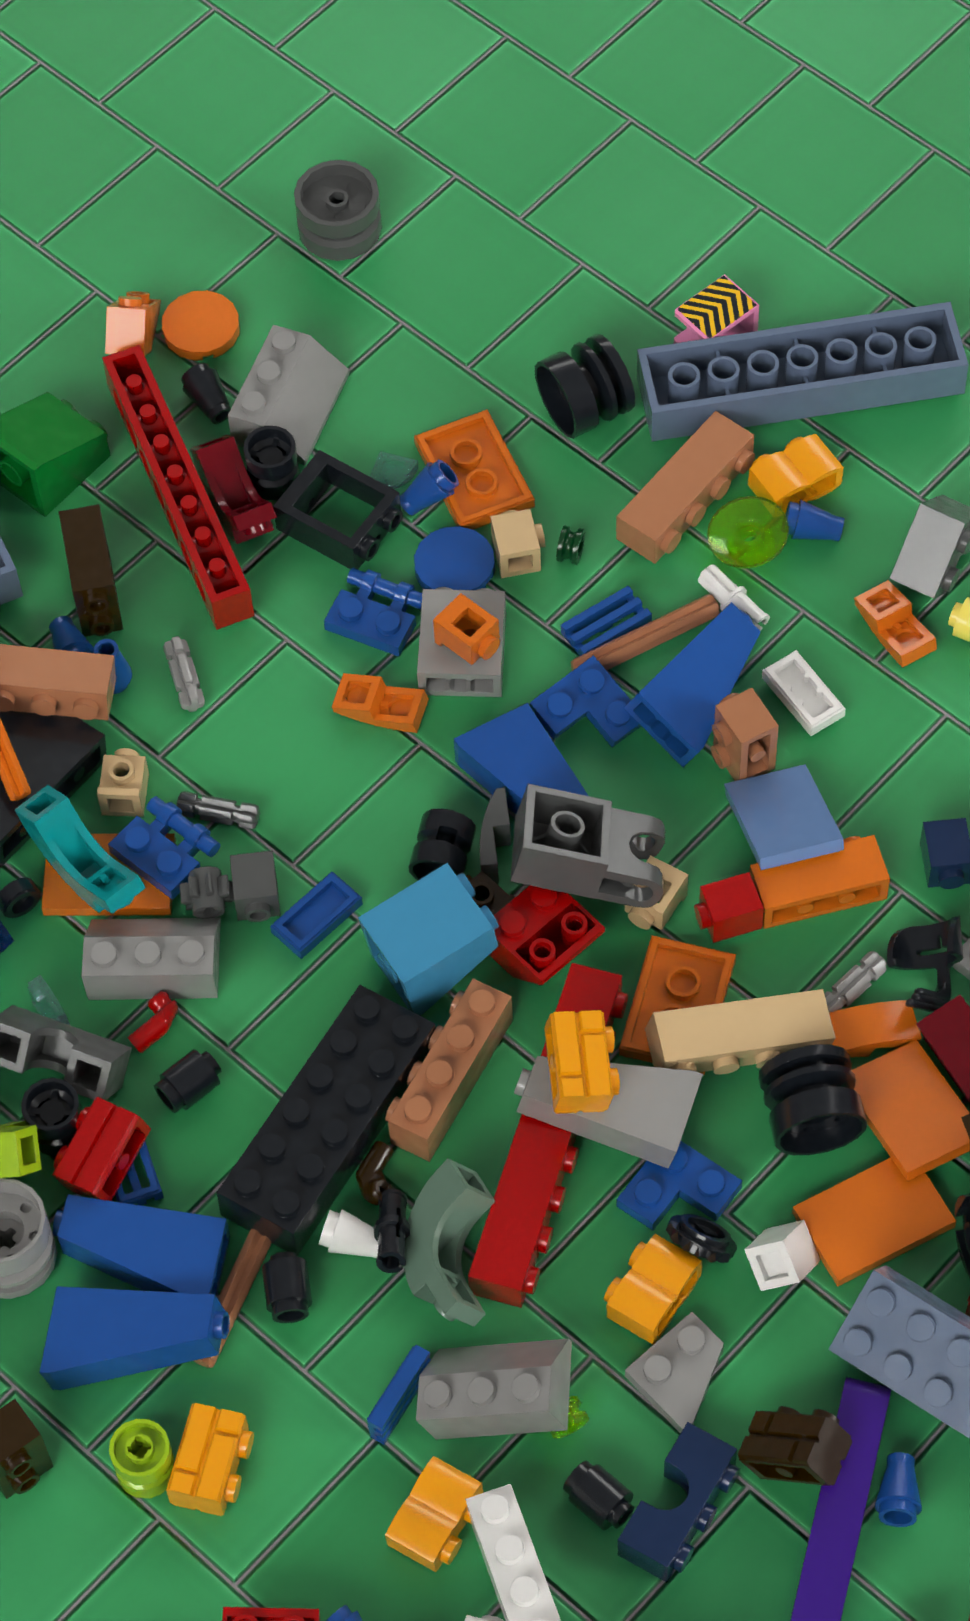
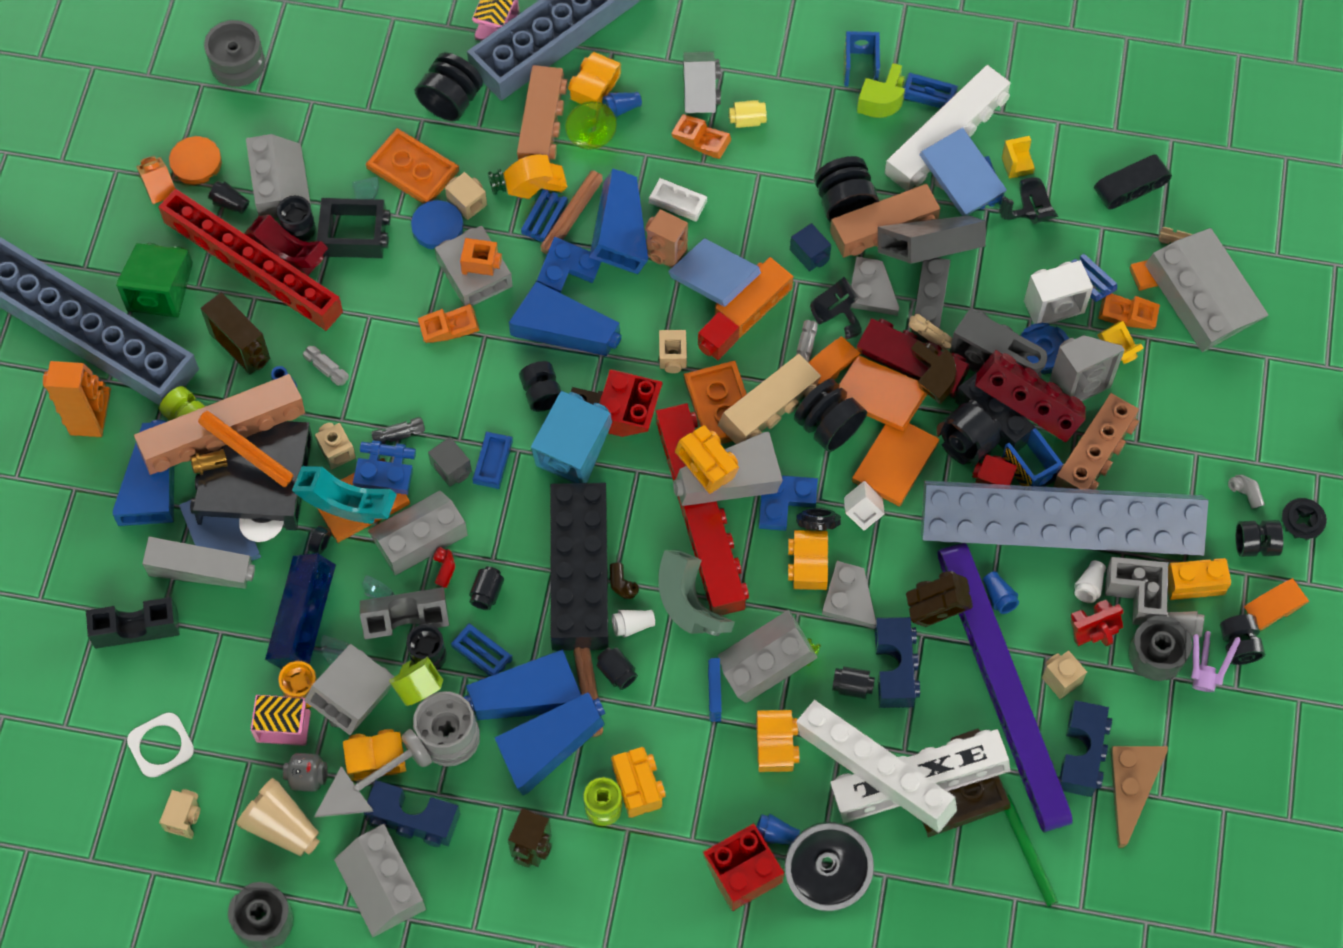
camera: 35 degrees left, 5 degrees up
blue cone [49,616,94,653] -> none
red brick [52,1097,151,1201] -> none
dark grey gear [179,866,234,919] -> none
blue plate [324,568,422,657] -> none
black pin [374,1189,410,1273] -> none
nougat brick [385,979,513,1162] -> none
blue cone [400,460,459,516] -> none
dark grey slope [480,788,511,884] -> none
dark grey brick [510,784,666,908] -> none
white axle [698,564,770,631] -> none
none -> light orange brick [503,155,567,199]

